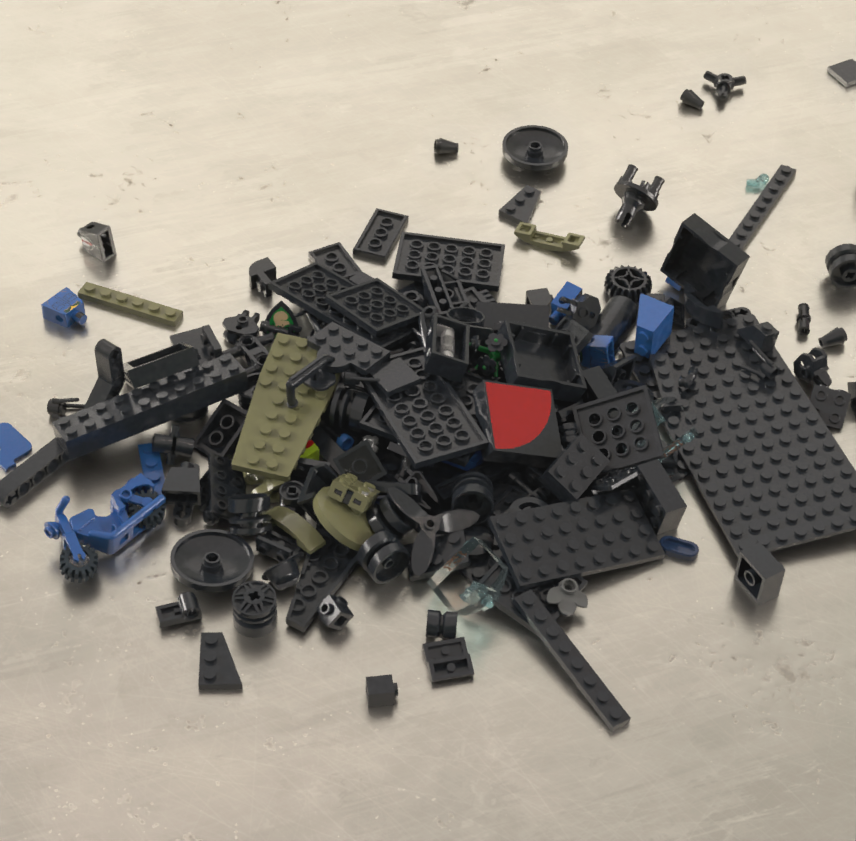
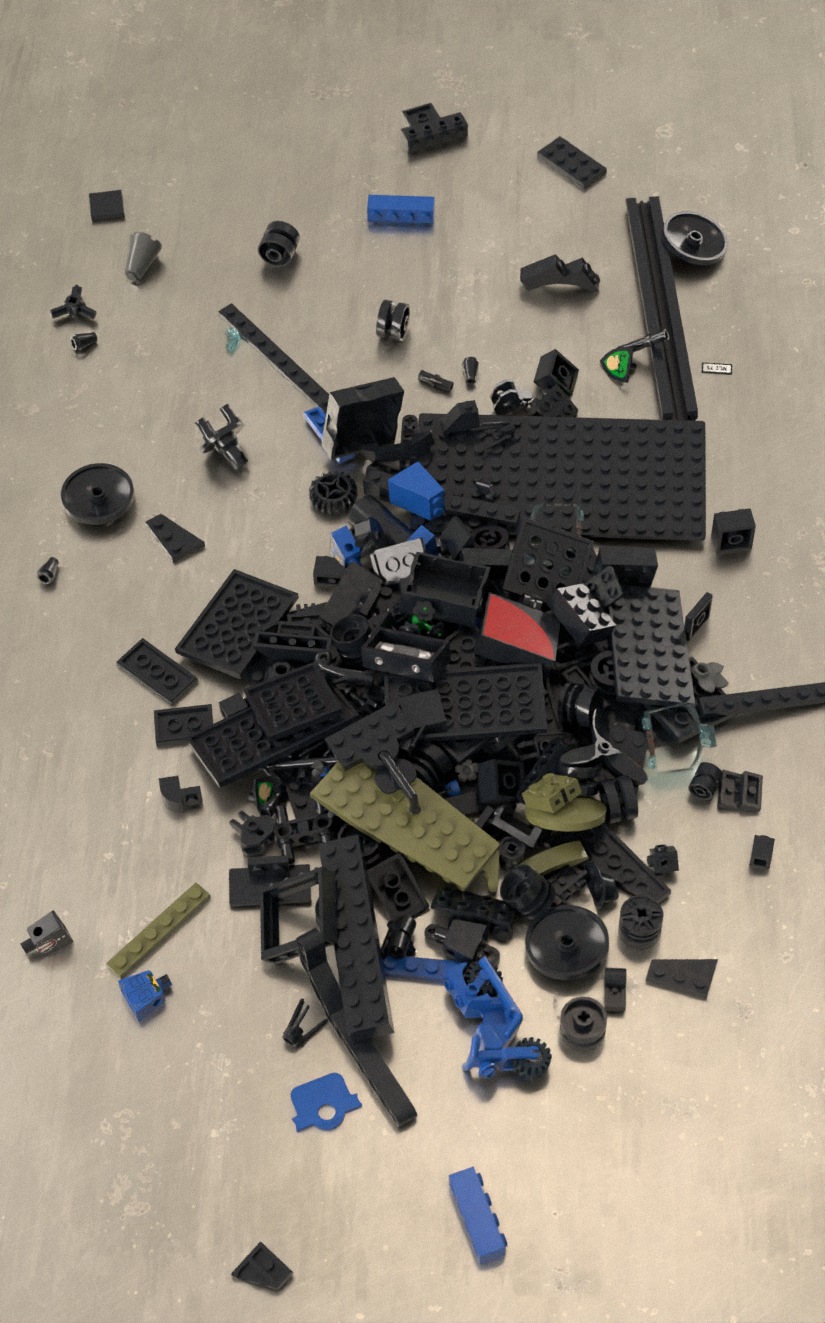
camera: 65 degrees left, 10 degrees up
olive slope [514,222,585,252] -> none
dark blue tile [659,536,699,561] -> none
none -> dark grey cone [125,232,162,281]
none -> black wheel [559,996,607,1052]
none -> black tile [684,592,713,641]

